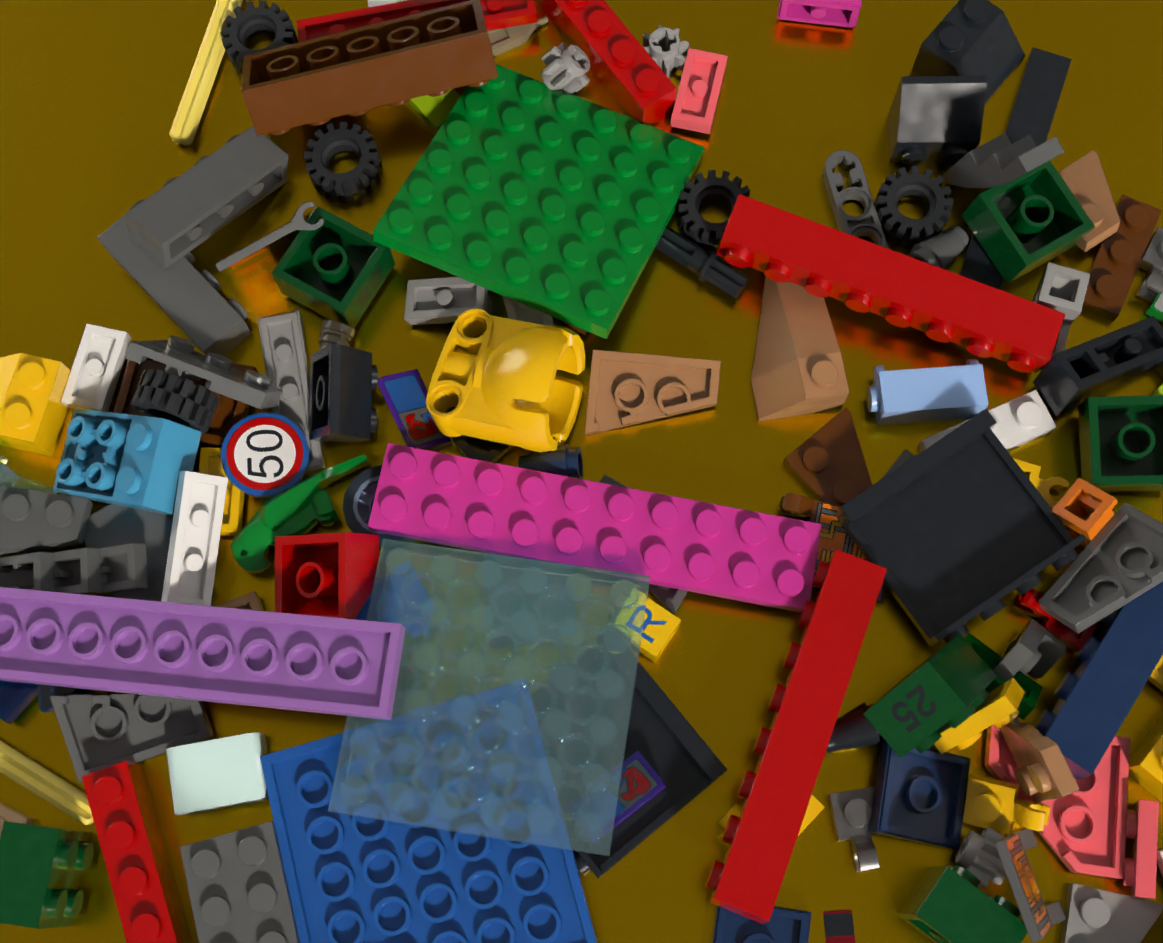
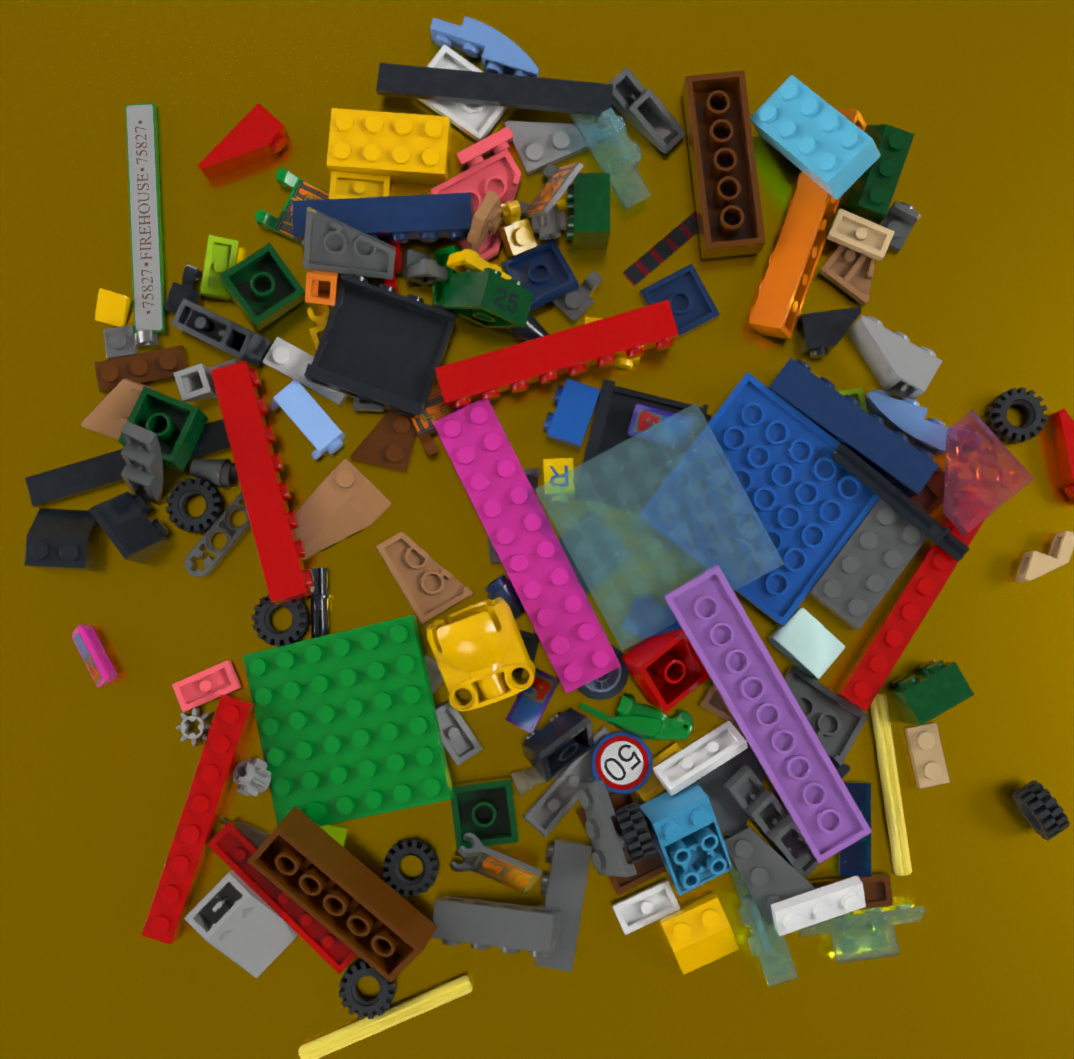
camera: 135 degrees left, 10 degrees up
none -> blue brick [543,378,601,450]

